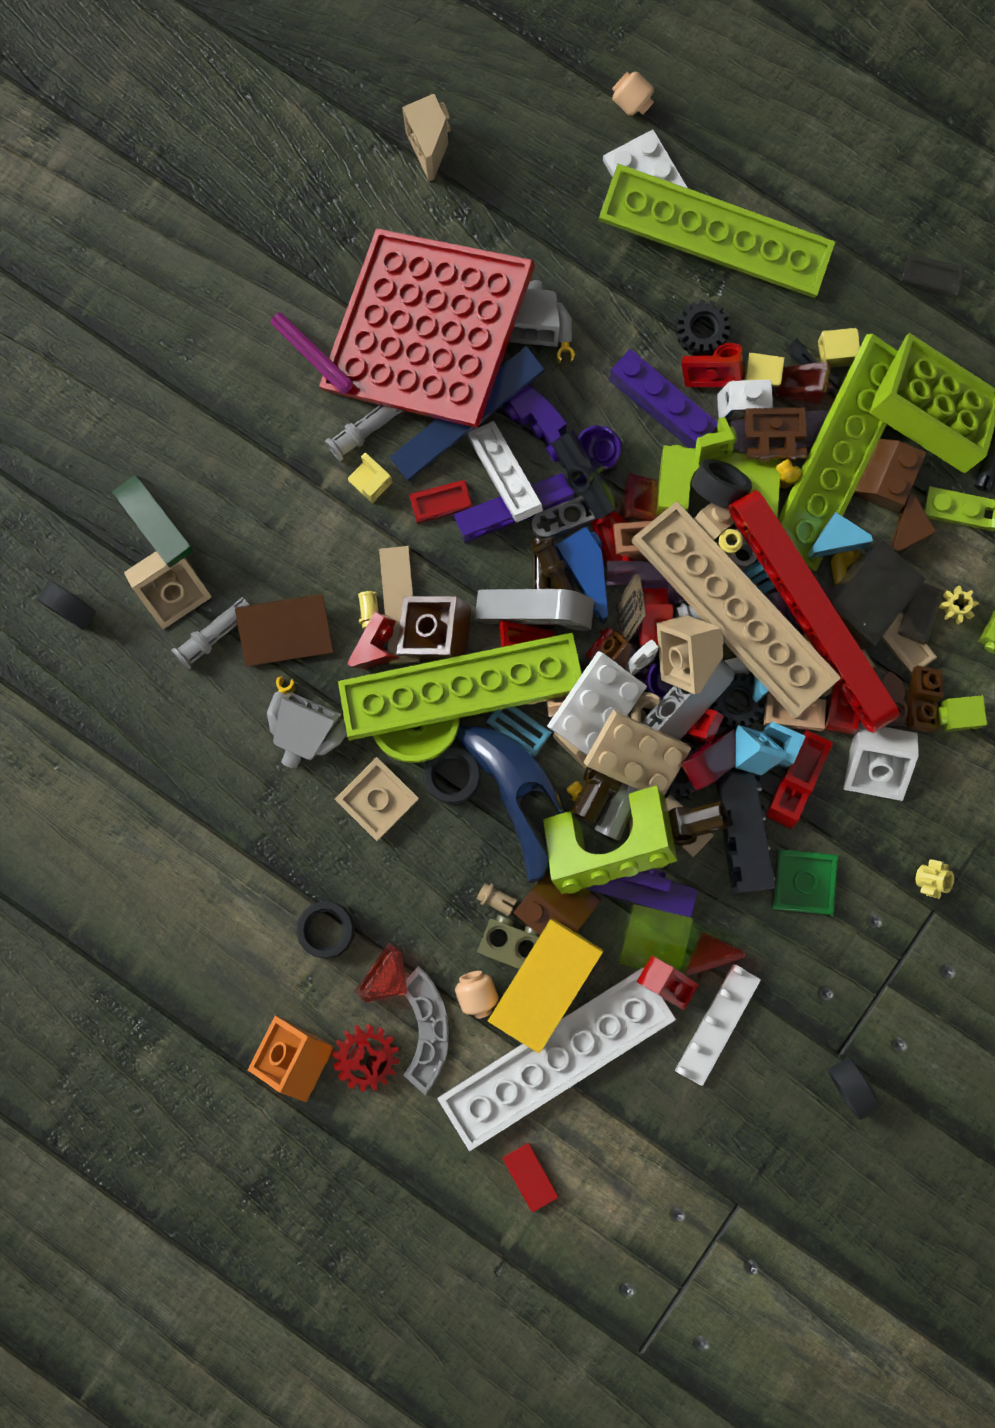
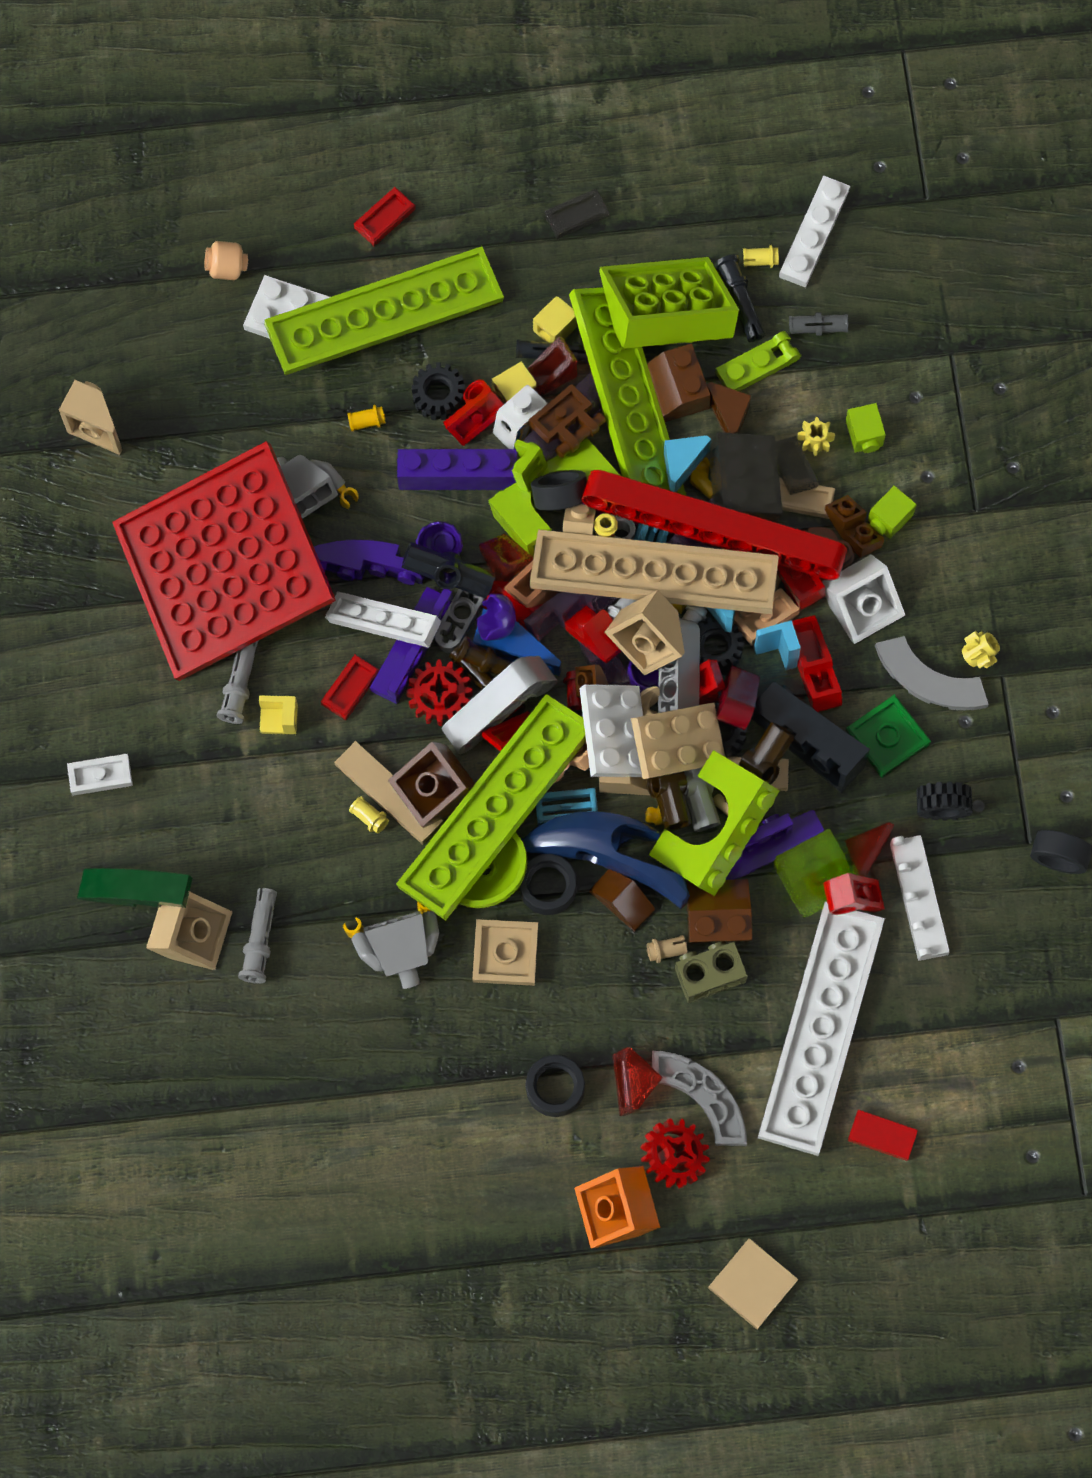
camera: 45 degrees left, 10 degrees down
black tyre [37,580,96,630] -> none
reddish brown tile [235,593,334,666] -> none
magenta axle [270,312,353,394] -> none
slope [347,612,400,670] -> none
dark blue tile [390,346,546,481] -> none
light nougat head [455,971,499,1018] -> none
yellow tile [488,917,604,1054] -> none
clear smoke piece [616,575,646,642] -> none
white tile [625,639,658,675] -> none
medium azure slope [736,725,787,775] -> none
yellow arm [776,459,802,489] -> none
none -> white plate [67,754,133,796]
none -> yellow pin [348,405,386,431]
none -> red tile [354,187,415,246]
none -> red gear [407,659,473,726]
none -> dark purple hair [477,593,516,641]
none -> reddish brown slope [589,869,655,932]
none -> tan tile [708,1239,798,1330]
none -> light grey tile [875,636,989,710]
none -> black tyre [916,782,973,821]

